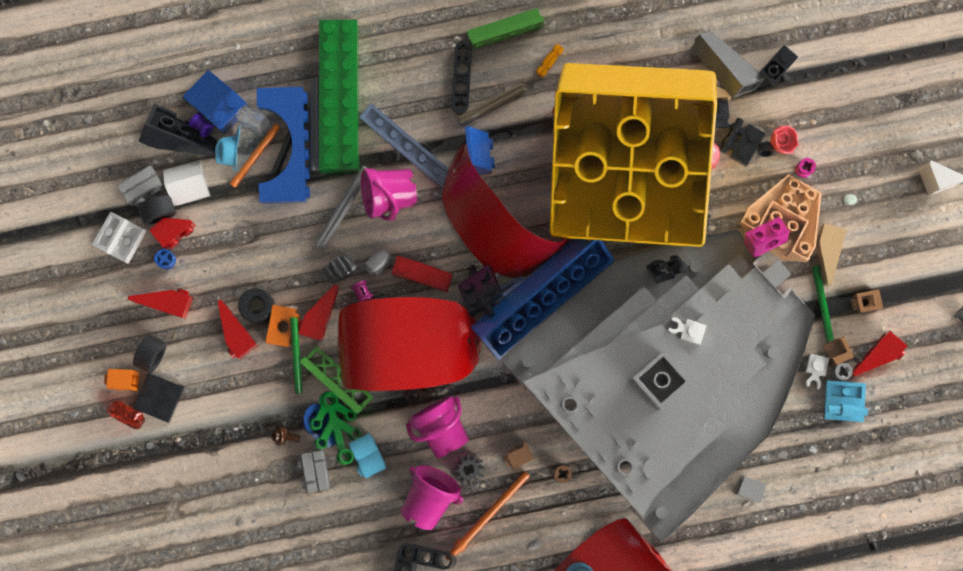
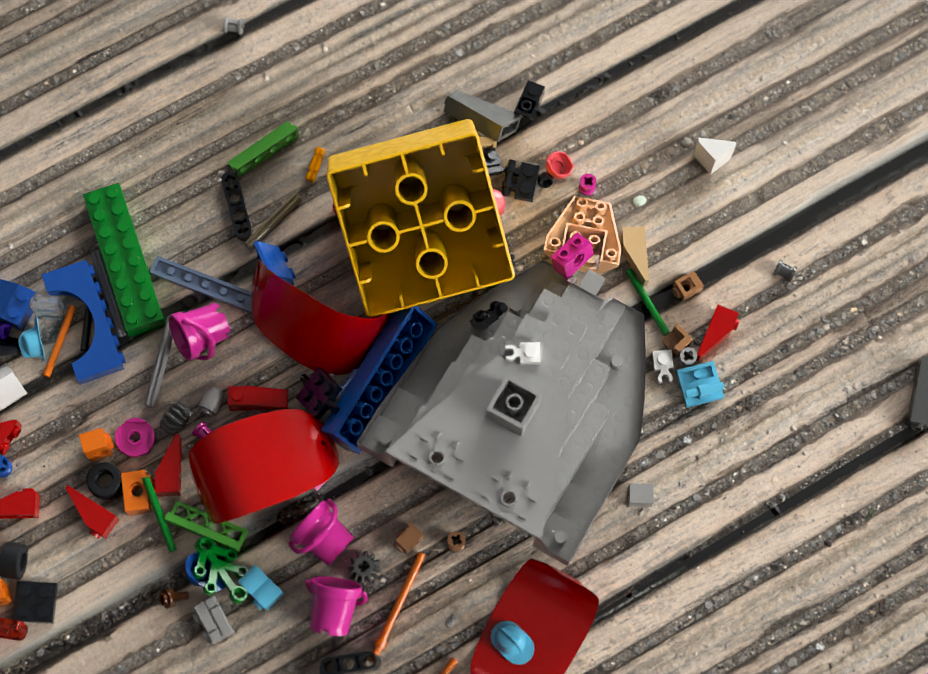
camera: 20 degrees left, 10 degrees down
none -> orange brick [79,428,115,462]
none -> dark pink plate [115,418,155,458]

